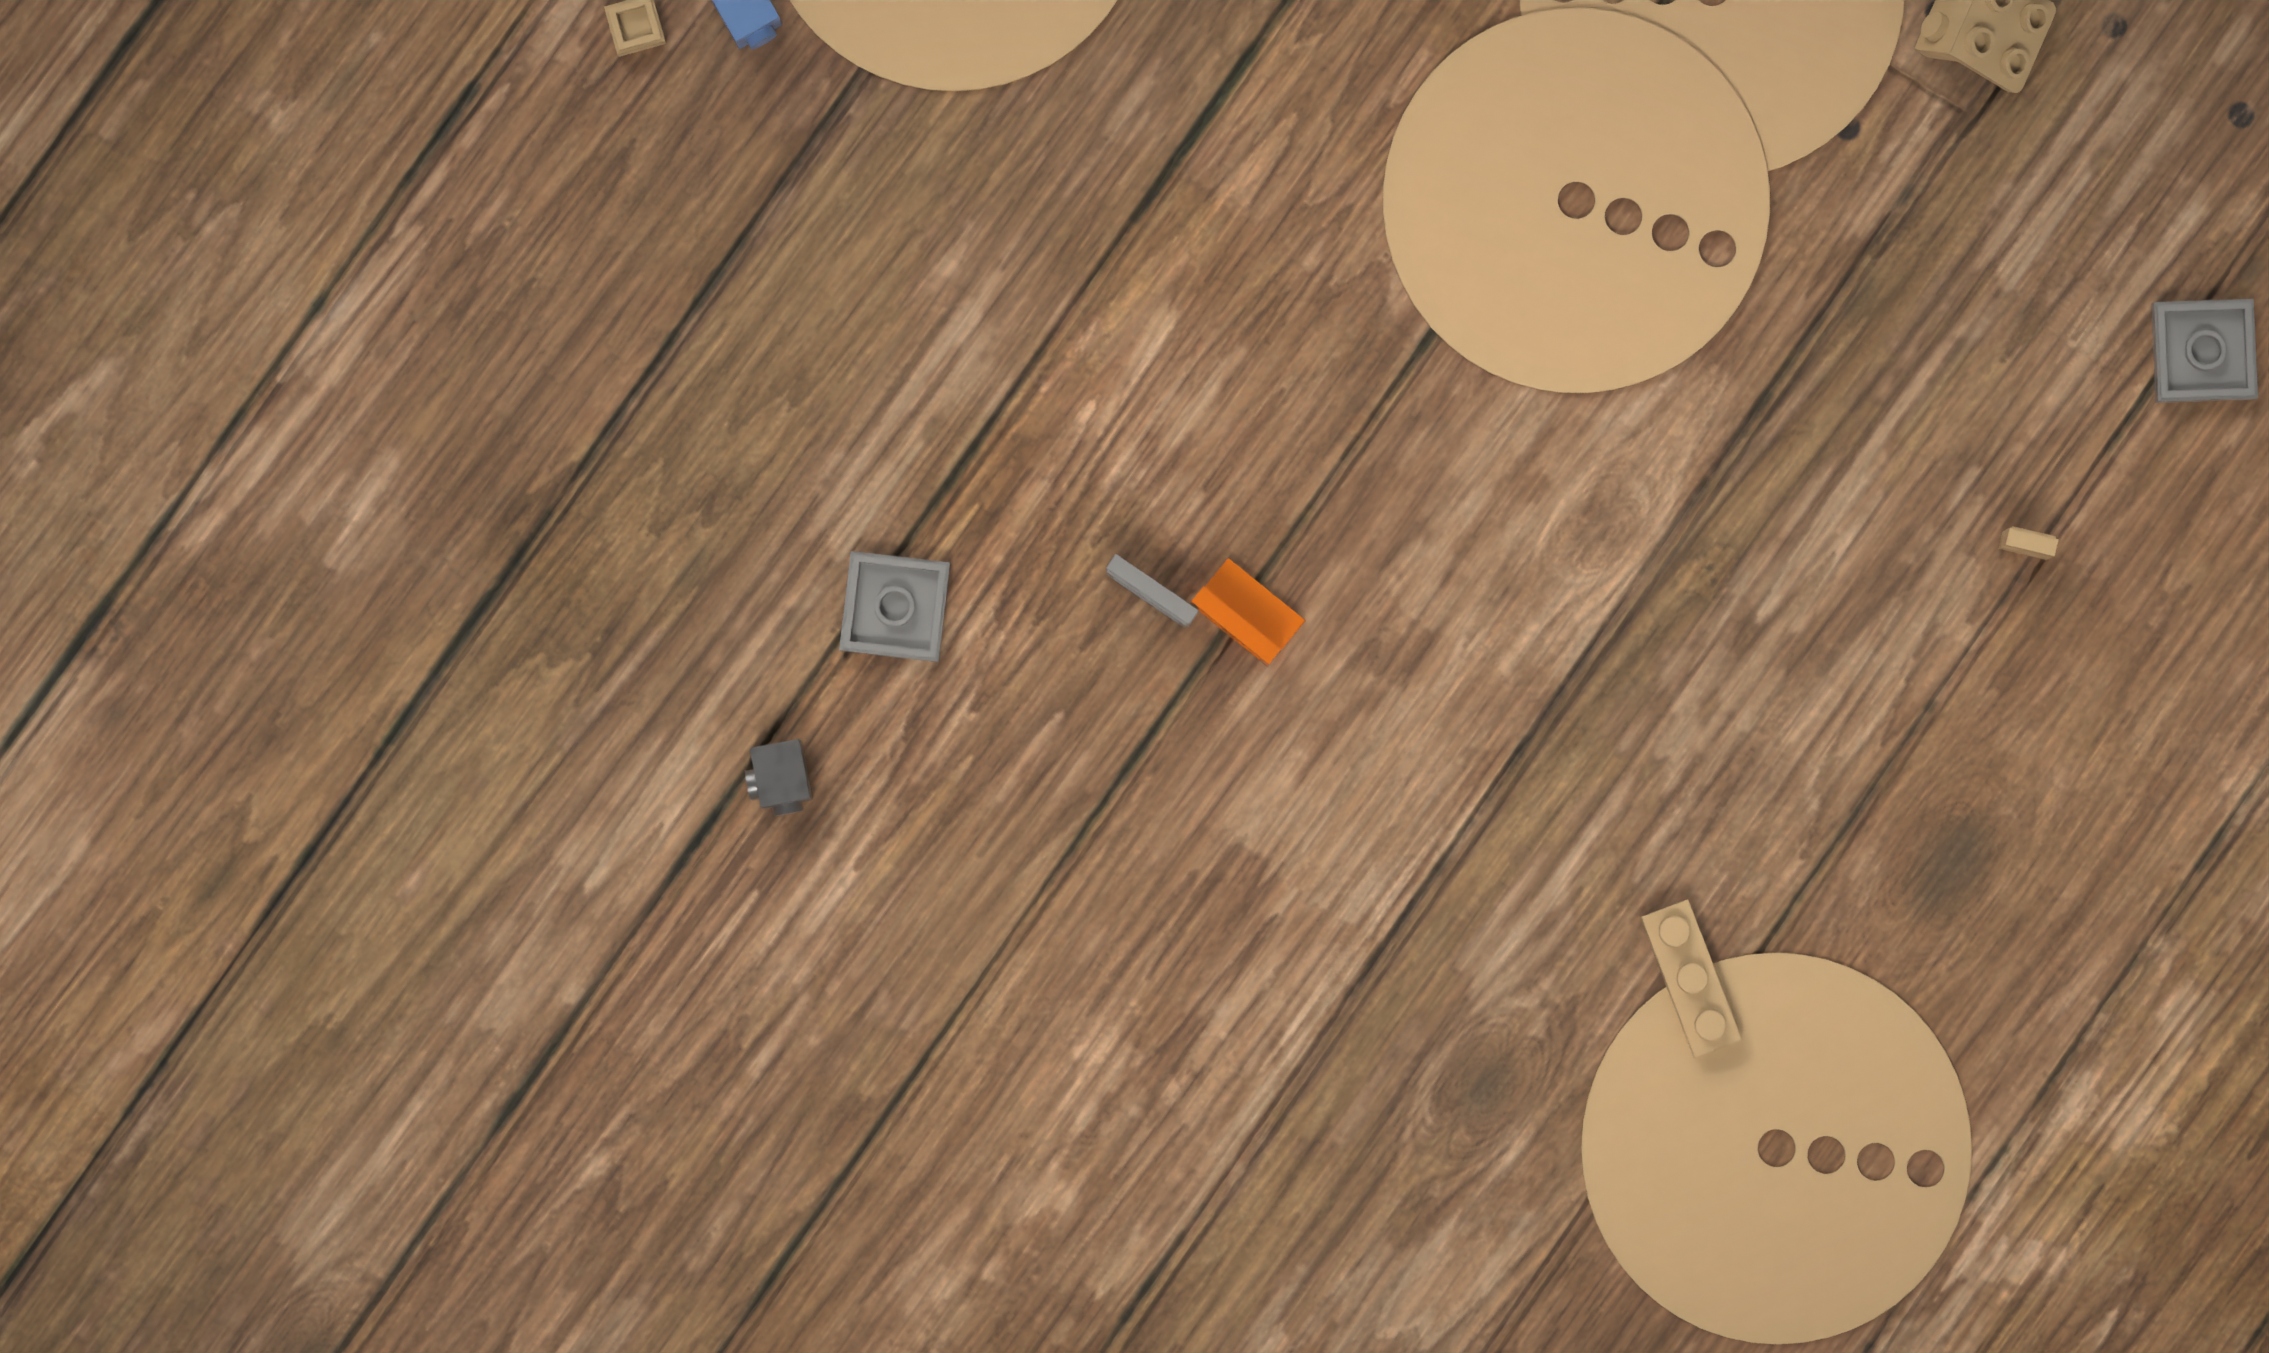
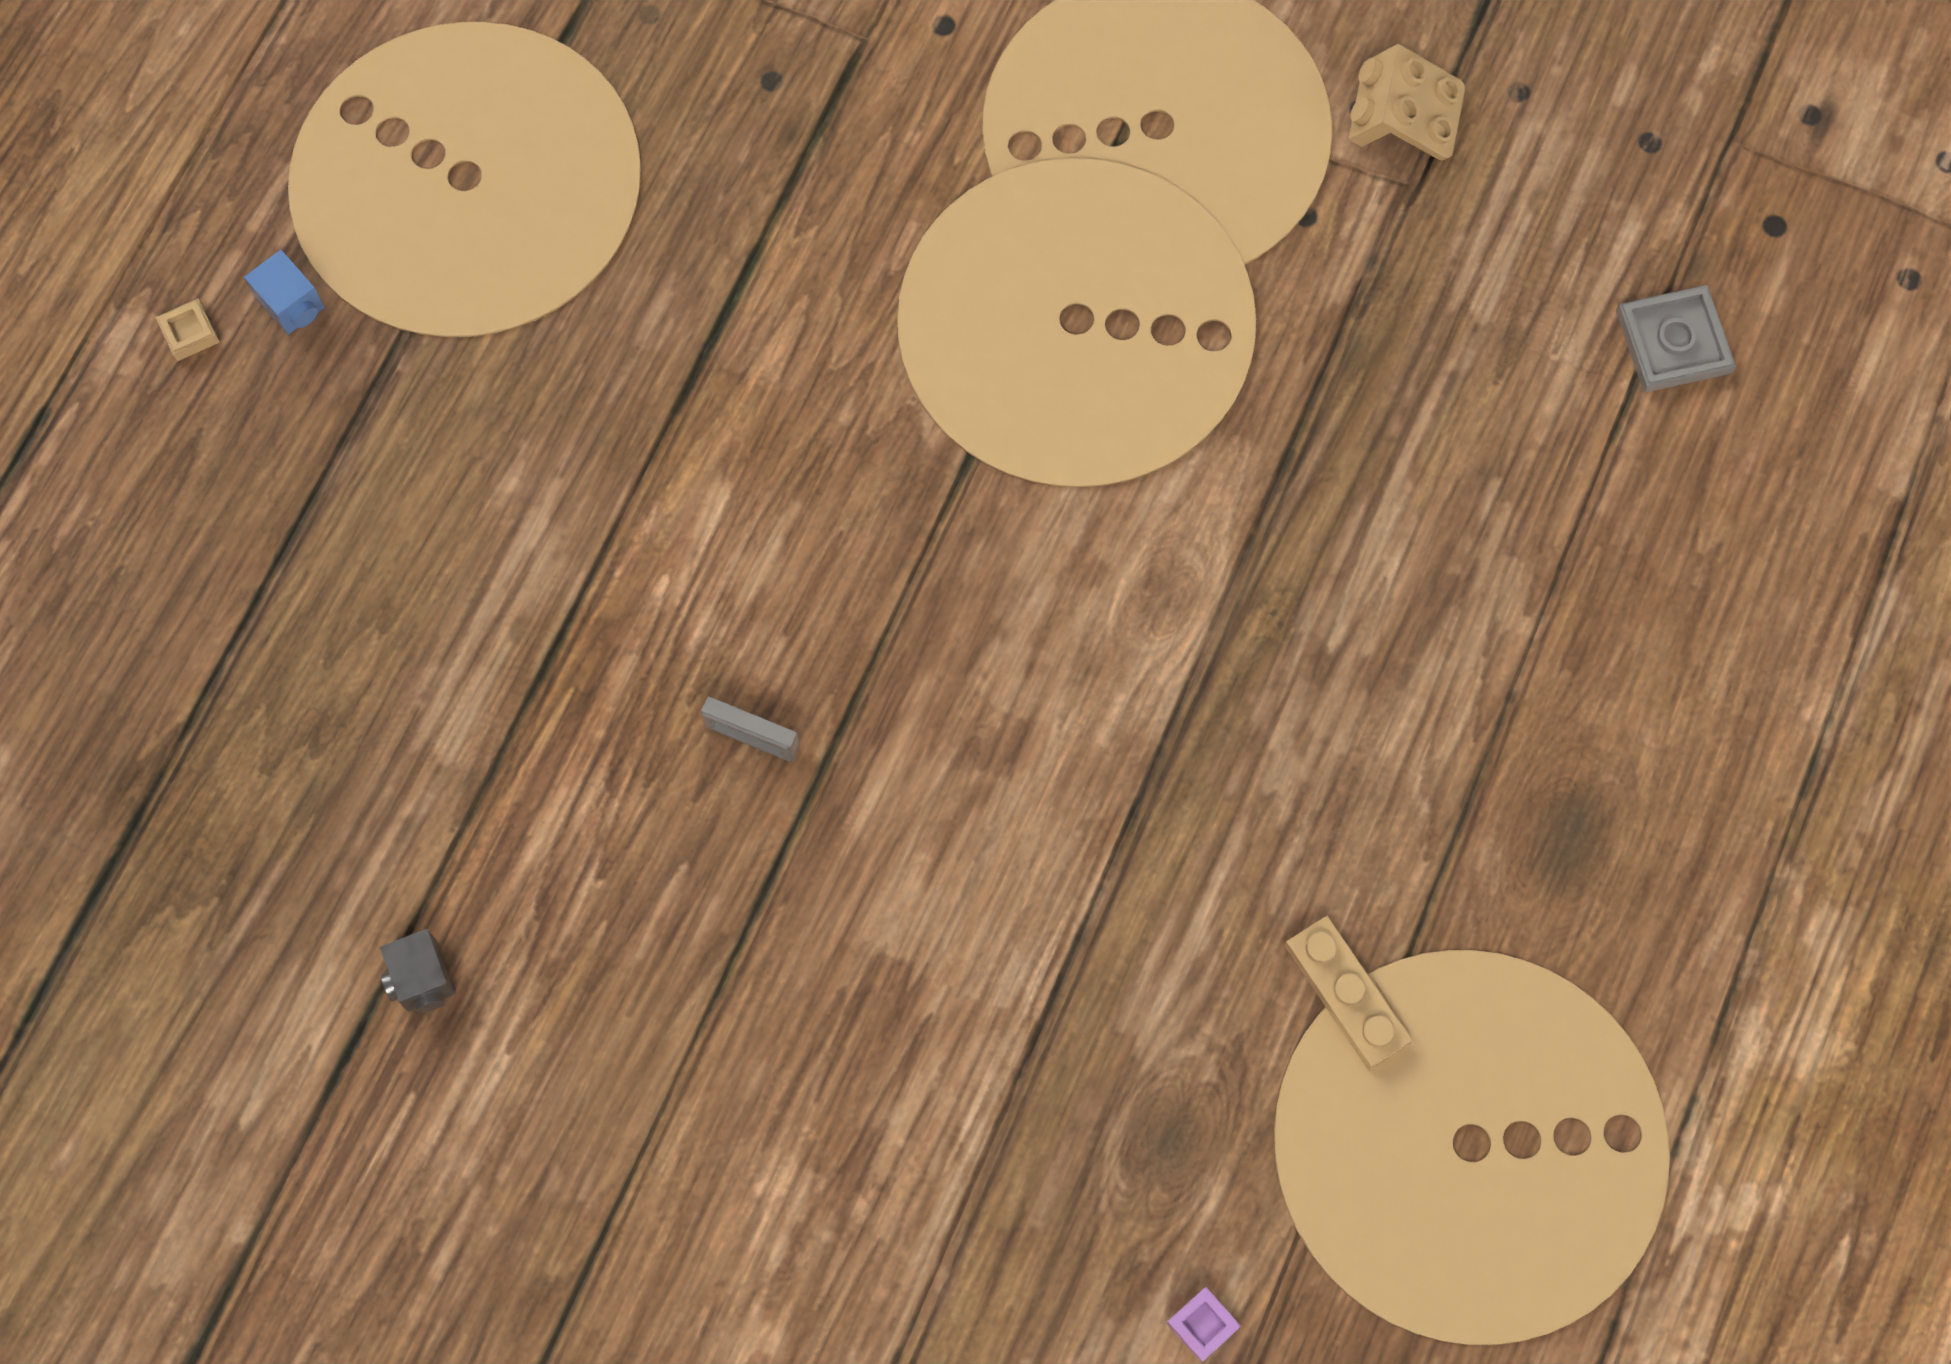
camera: 10 degrees left, 15 degrees down
light grey tile [839,551,950,662] -> none
orange panel [1190,558,1306,667] -> none
tan tile [1998,526,2059,560] -> none
none -> lavender plate [1166,1287,1241,1363]

